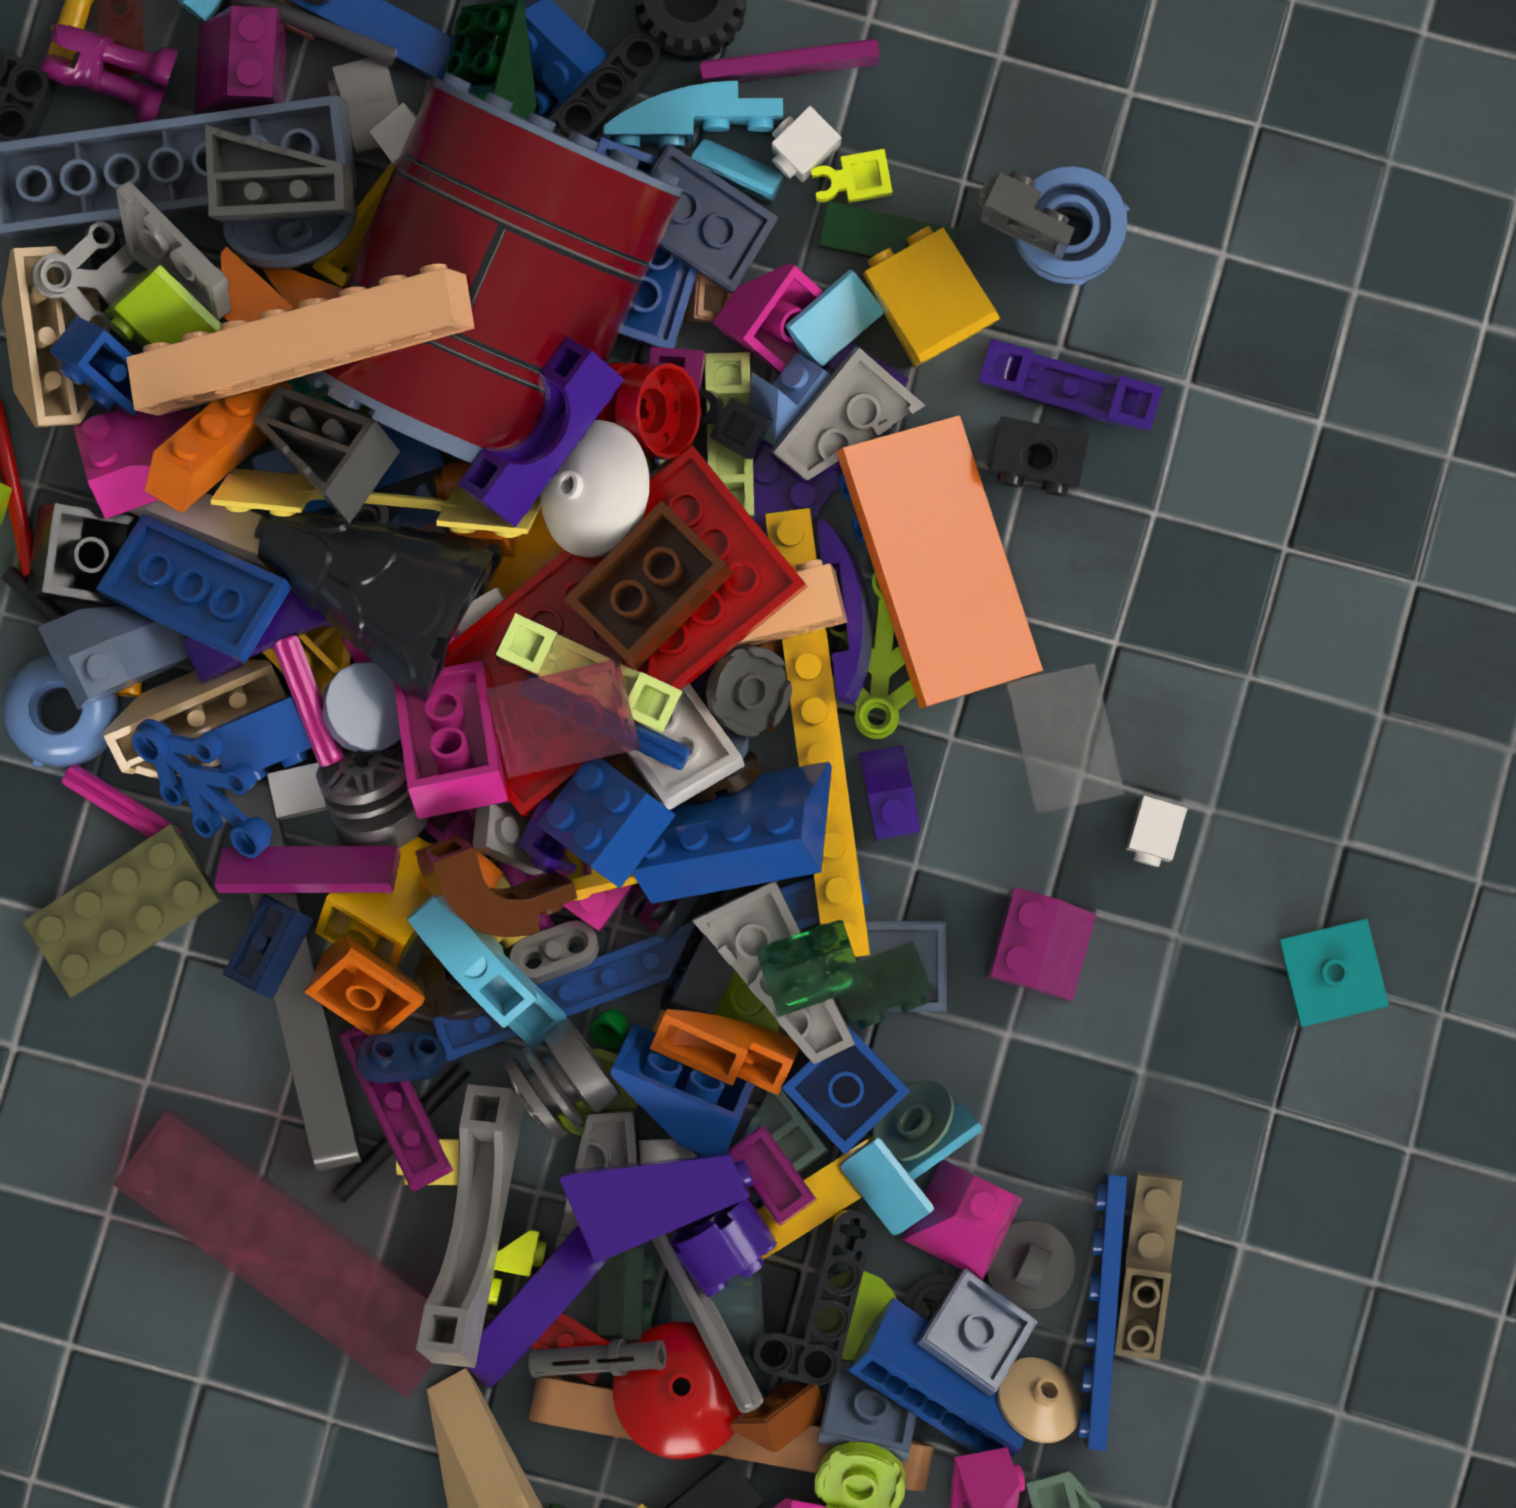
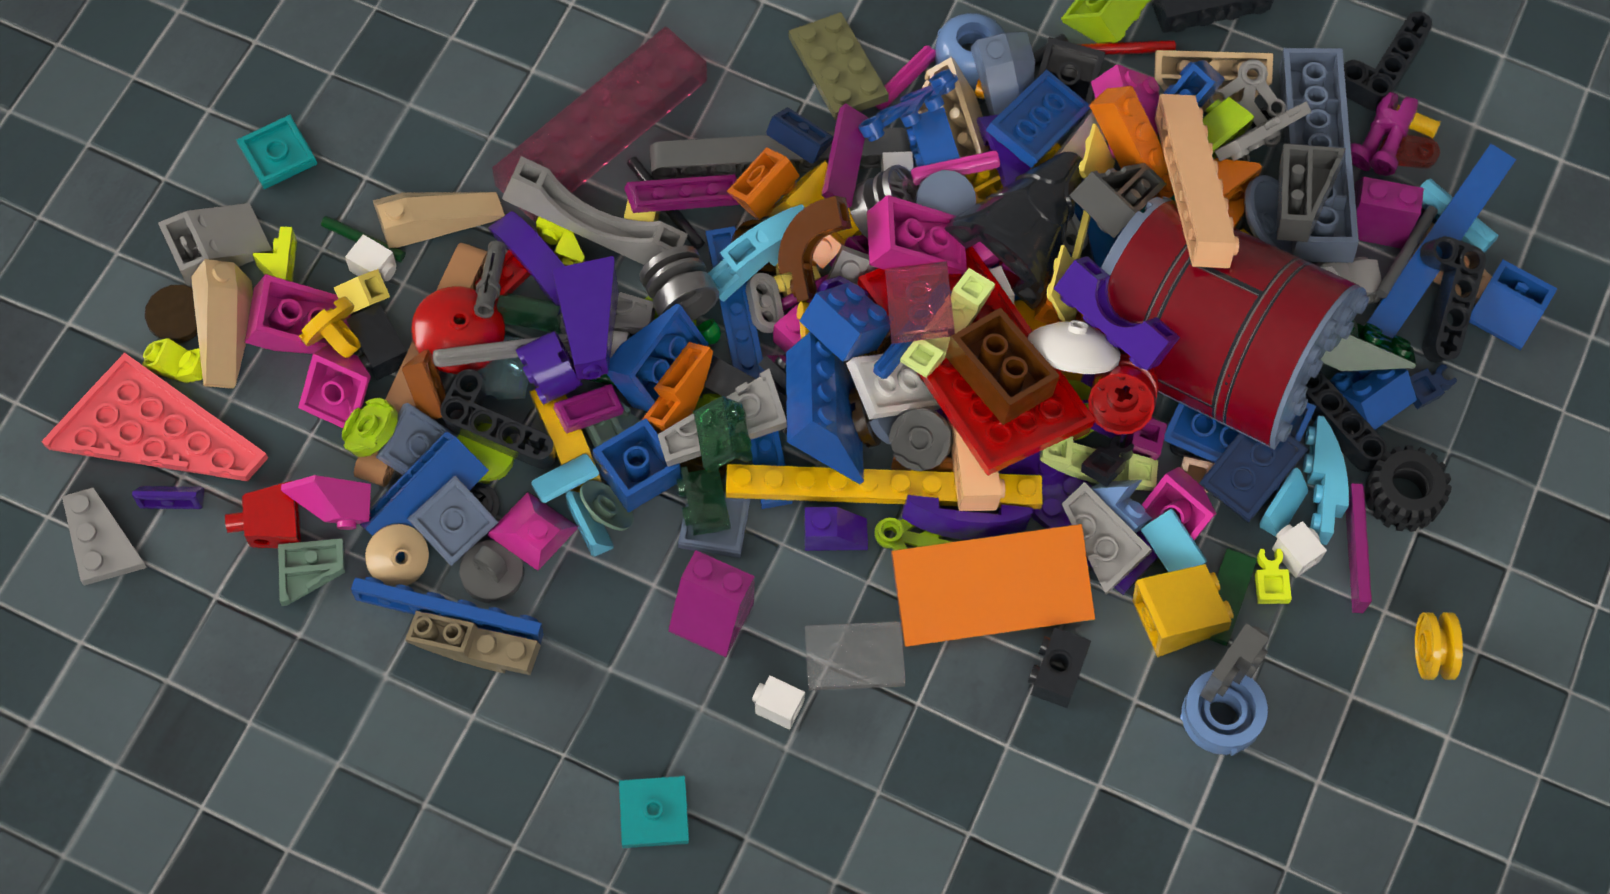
camera: 95 degrees right, 20 degrees down
dark blue plate [355,1032,446,1083] -> none
dark purple slope [978,338,1164,432] -> none

